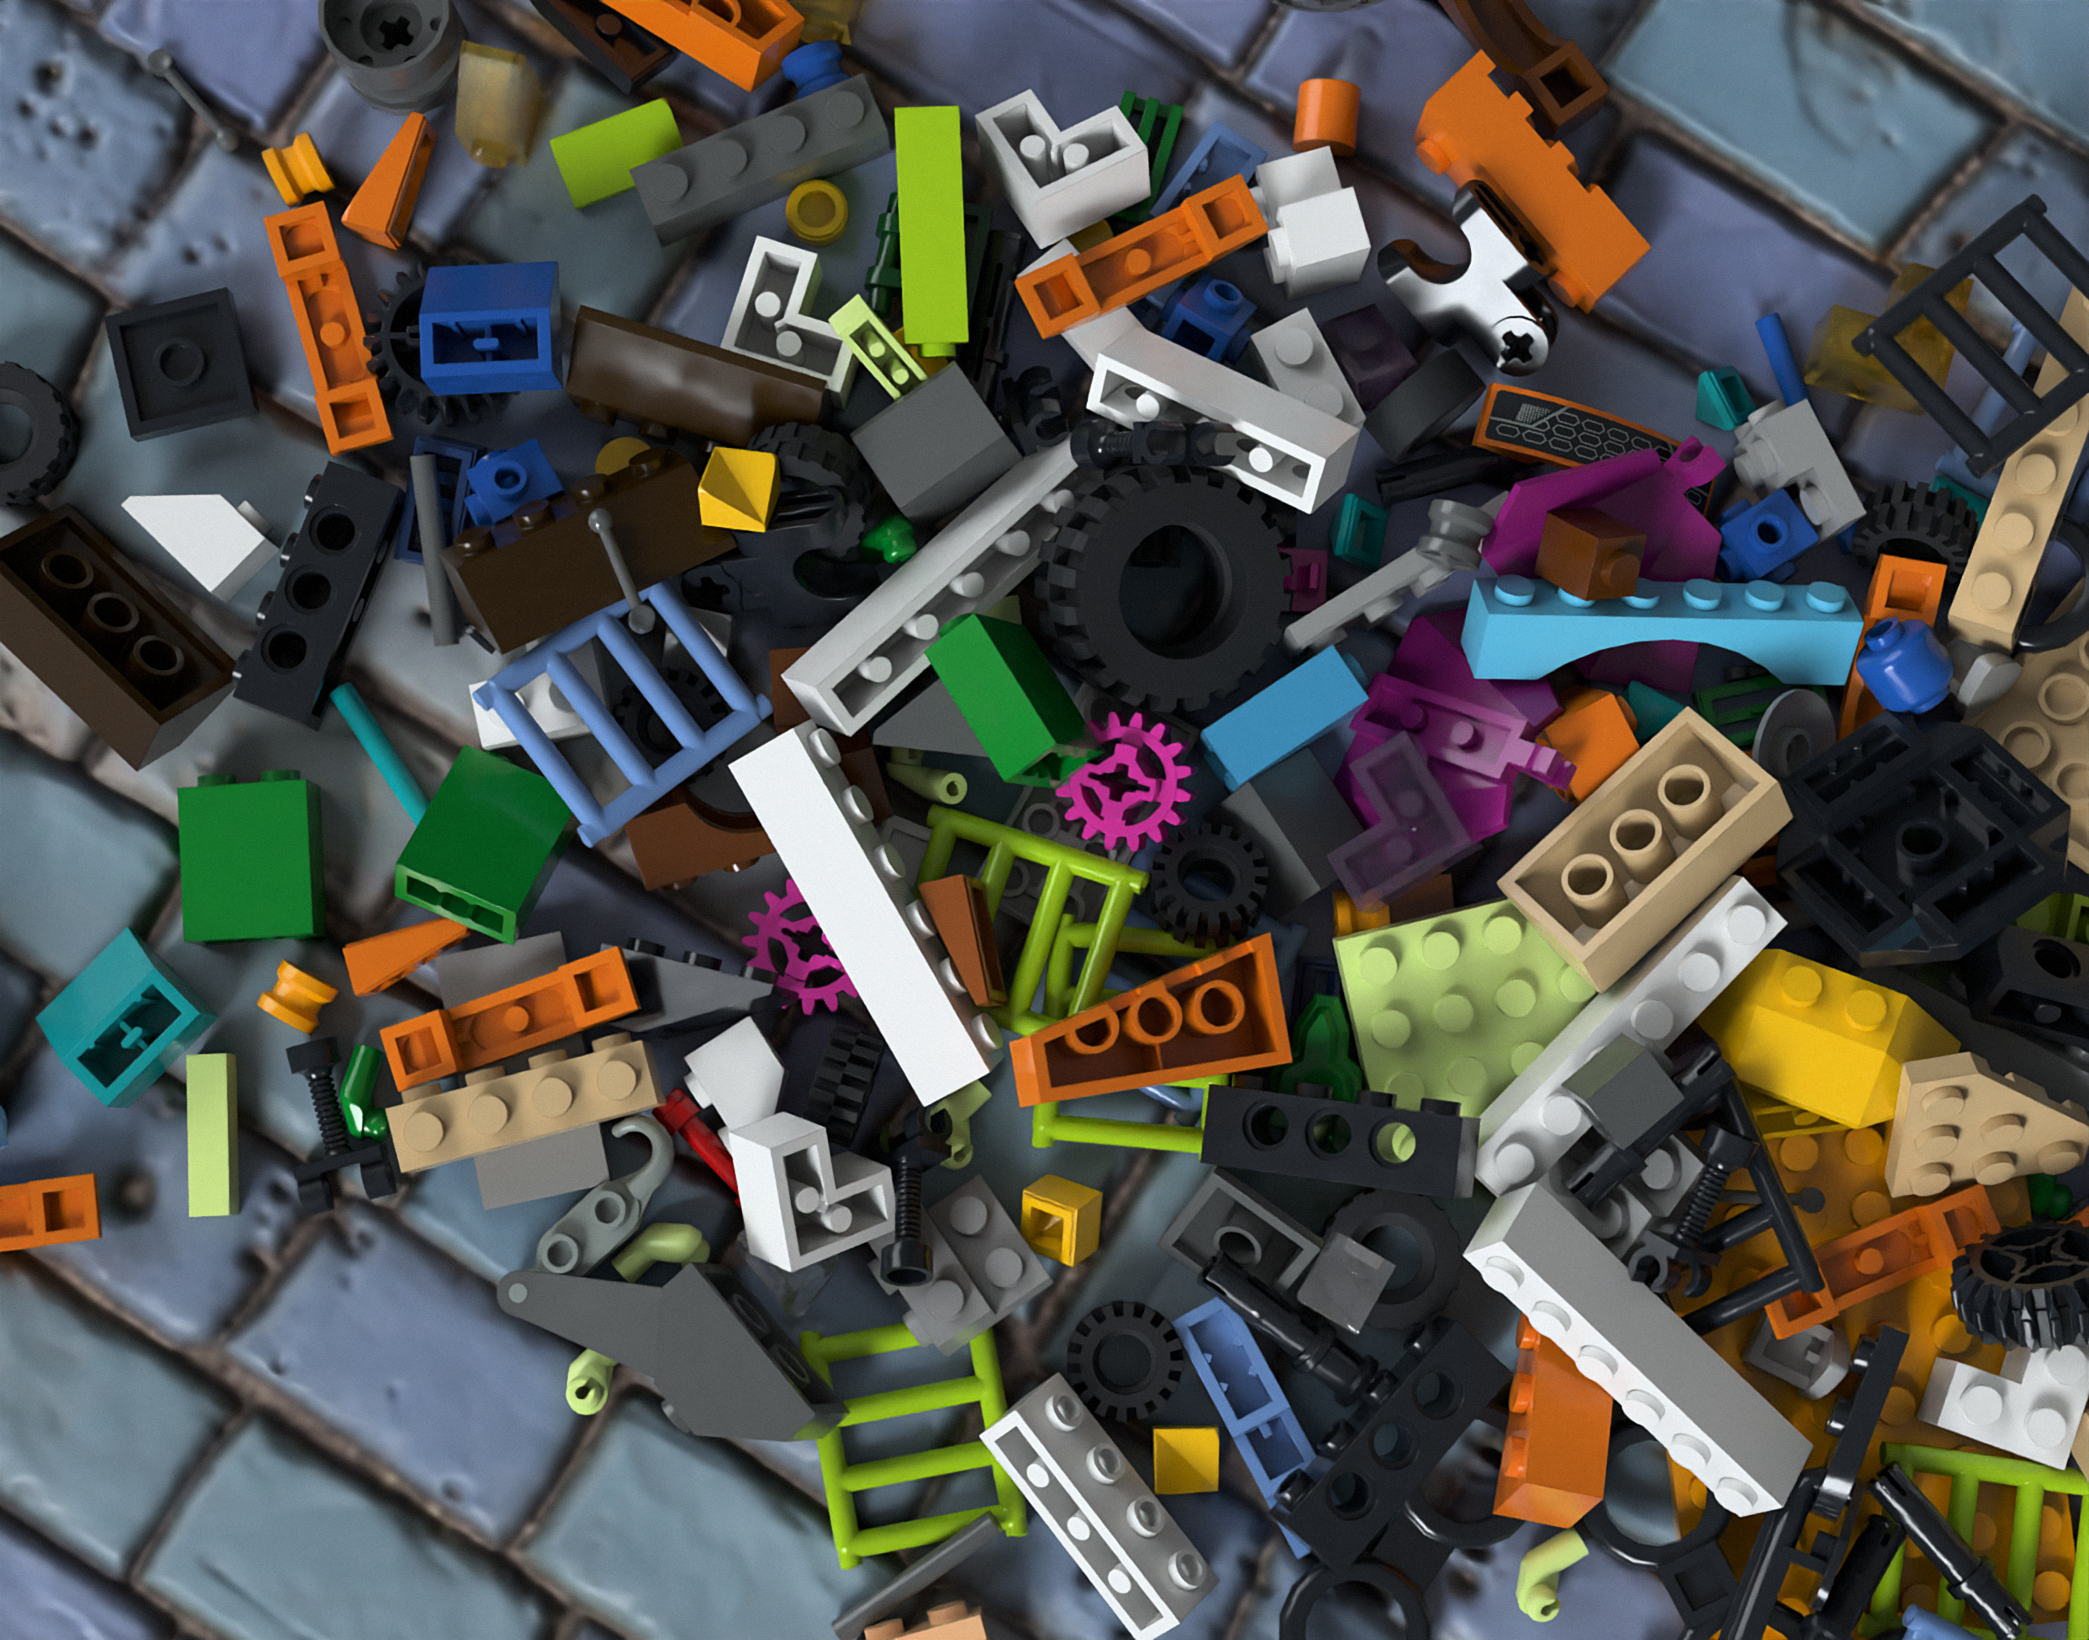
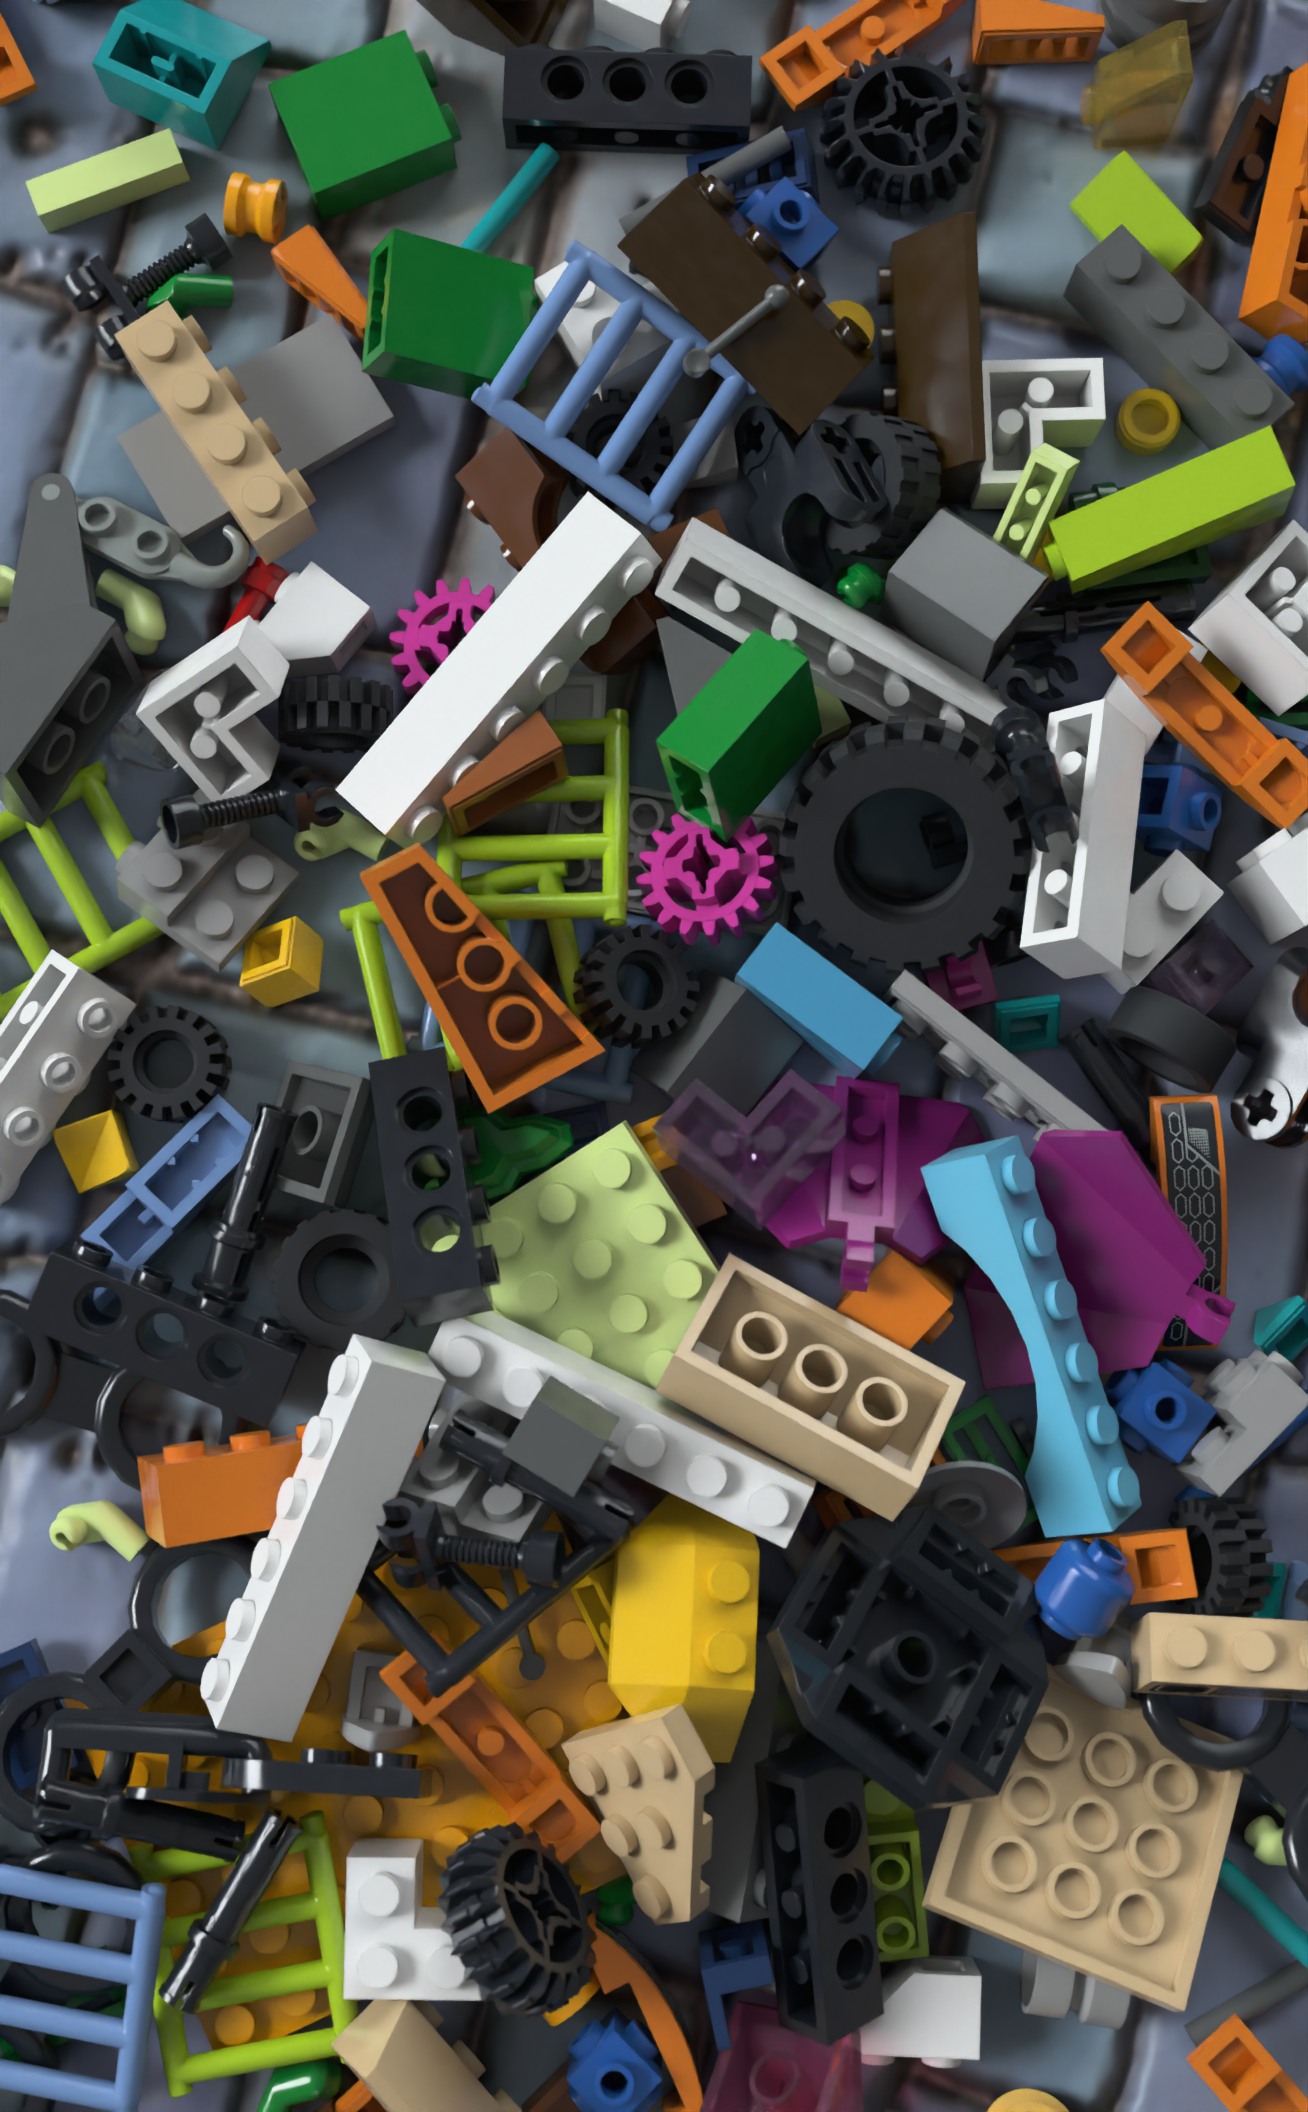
camera: 70 degrees right, 0 degrees up
orange slope [379,946,641,1092] -> none
blue slope [419,261,563,396] -> none
black slope [600,937,799,1040] -> none
yellow slope [698,446,781,532] -> none
yellowish green arm [885,746,967,804] -> none
clear panel [1297,1230,1396,1335] -> none
dark grey wheel [1415,499,1494,572] -> none
reddish brown brick [1534,508,1648,601] -> none
teal slope [1620,680,1686,744] -> none

